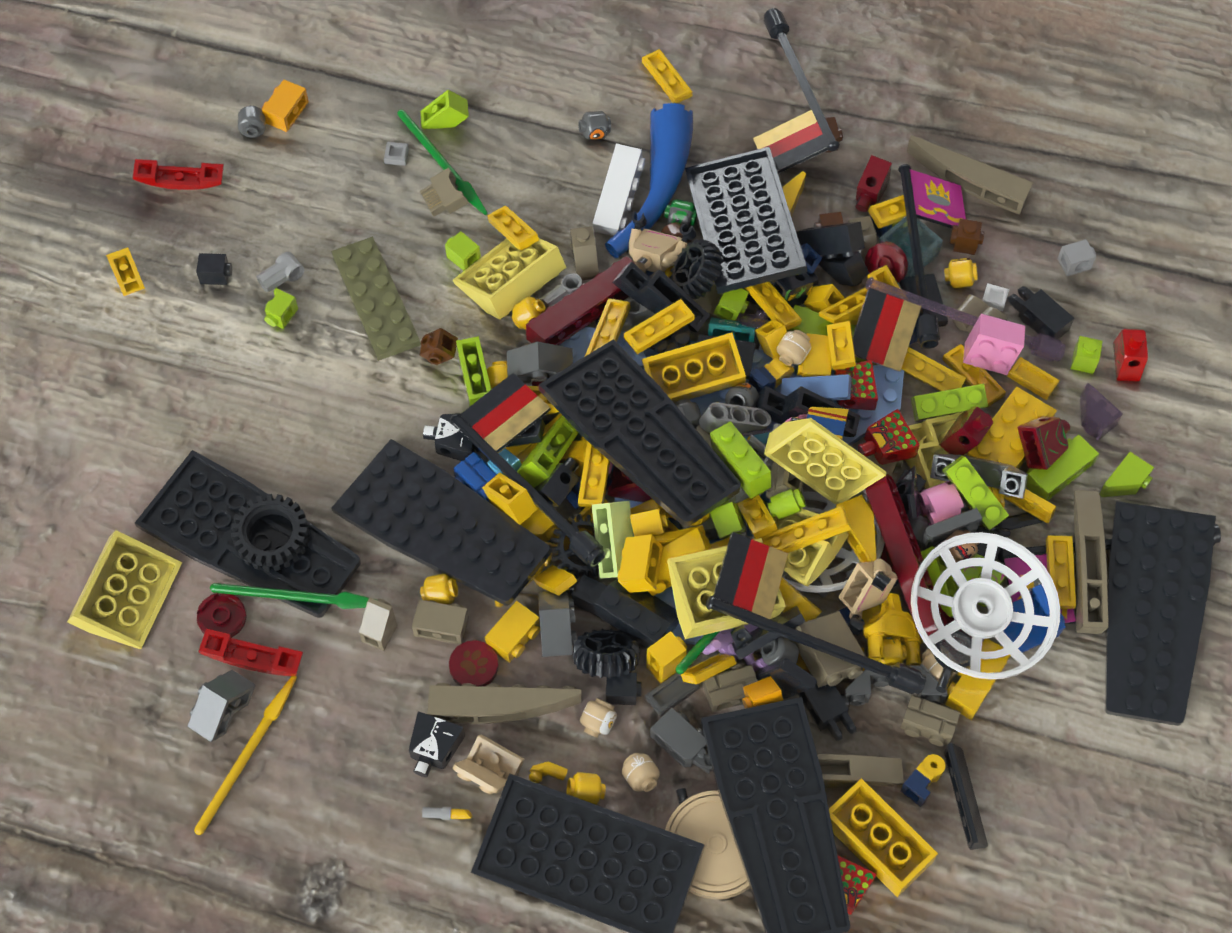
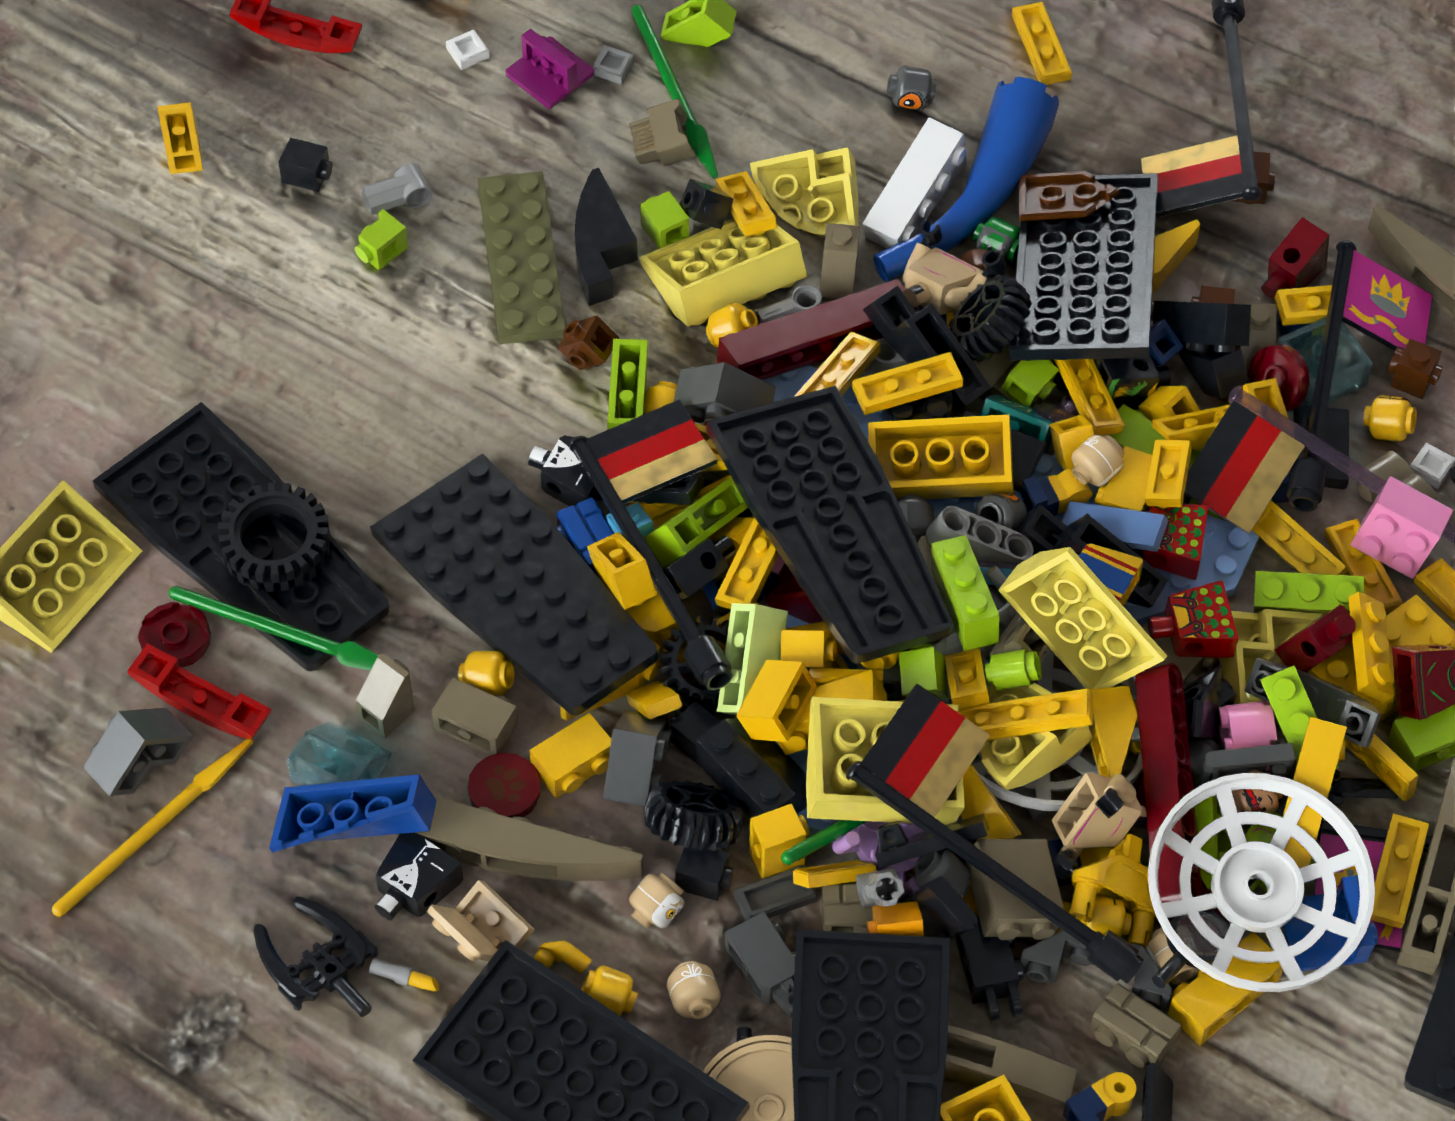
camera: 15 degrees right, 5 degrees down
none -> black bar [253,896,378,1017]
none -> blue wedge [269,774,437,853]
none -> clear light blue slope [287,721,392,786]
none -> white tile [446,30,490,70]
none -> magenta bracket [506,28,594,109]
none -> black slope [575,167,638,306]
none -> black brick [679,178,734,230]
none -> light yellow brick [750,147,859,237]
none -> light grey piece [856,868,904,908]
none -> reddish brown tile [1019,171,1120,222]
none -> yellow tile [1282,717,1347,868]
none -> yellow plate [1348,591,1394,702]

